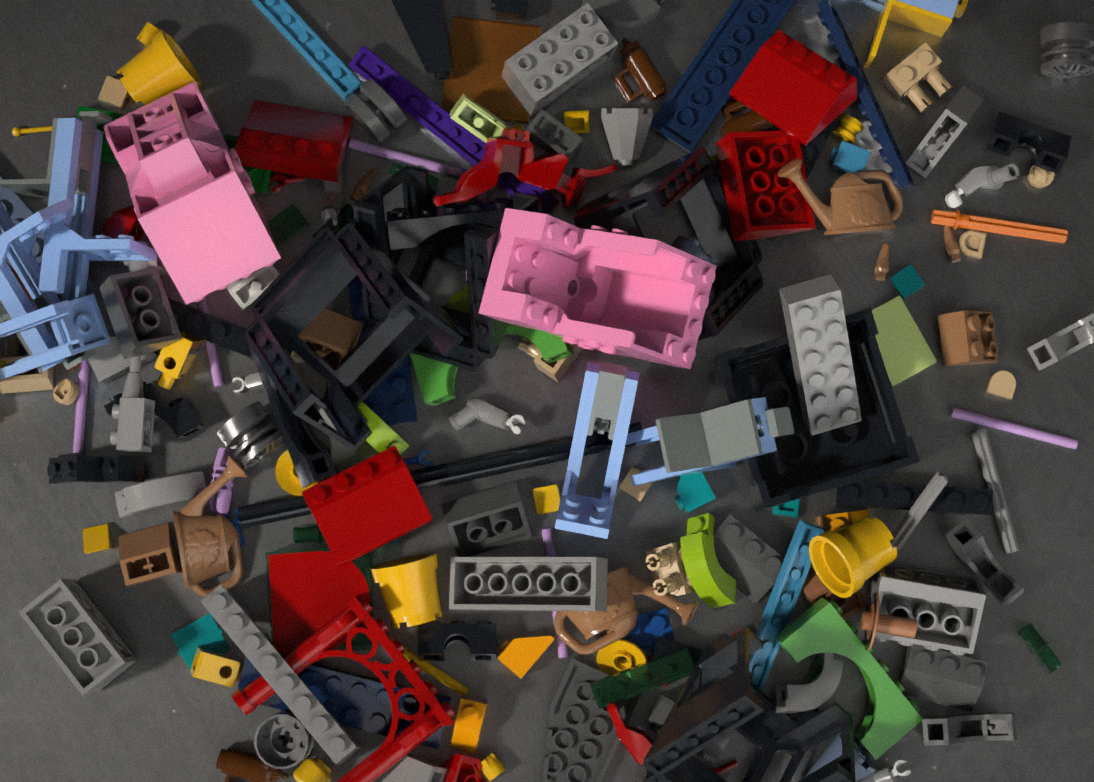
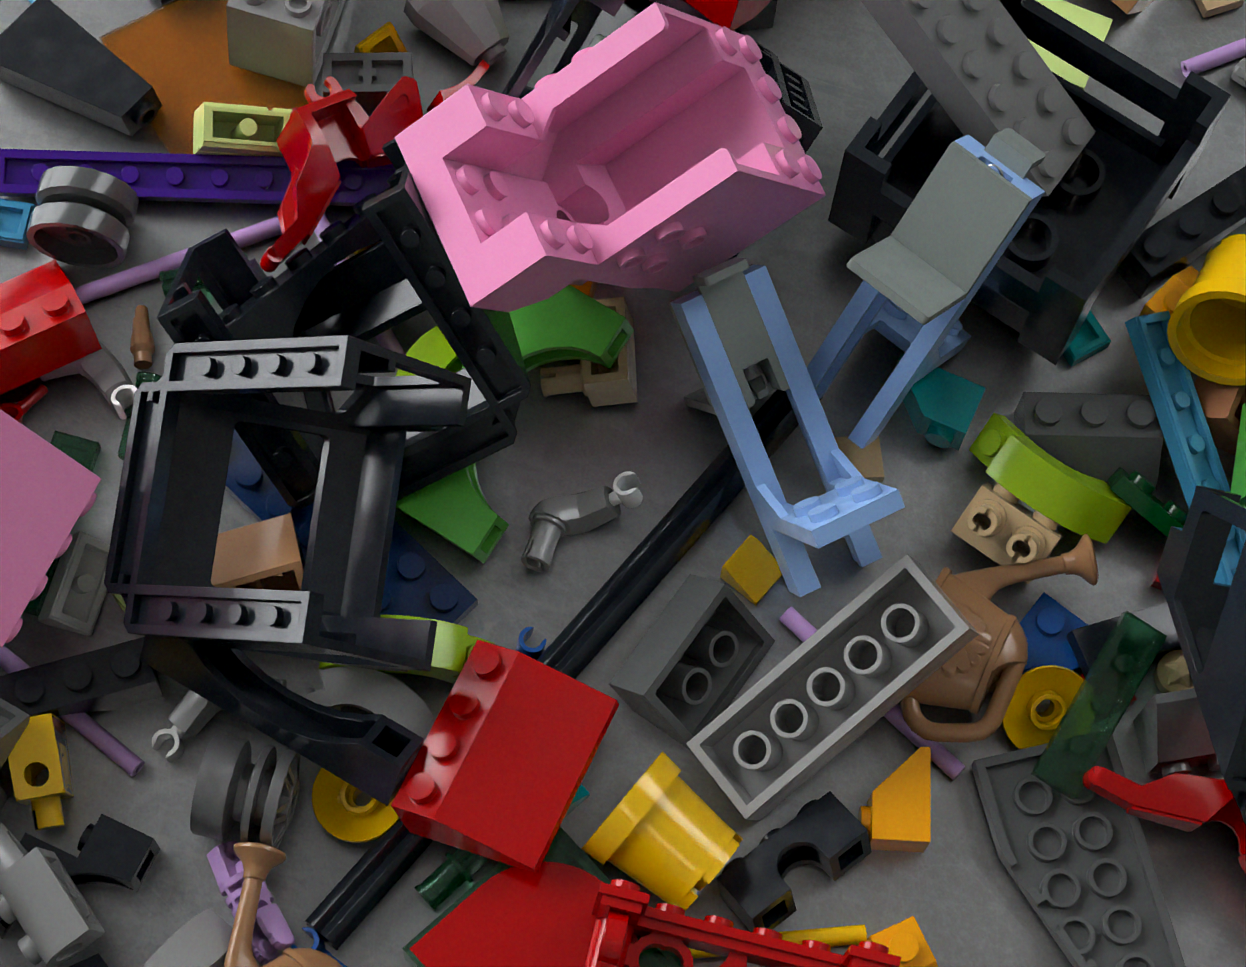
camera: 45 degrees left, 15 degrees down
none -> dark green plate [1108,467,1188,537]

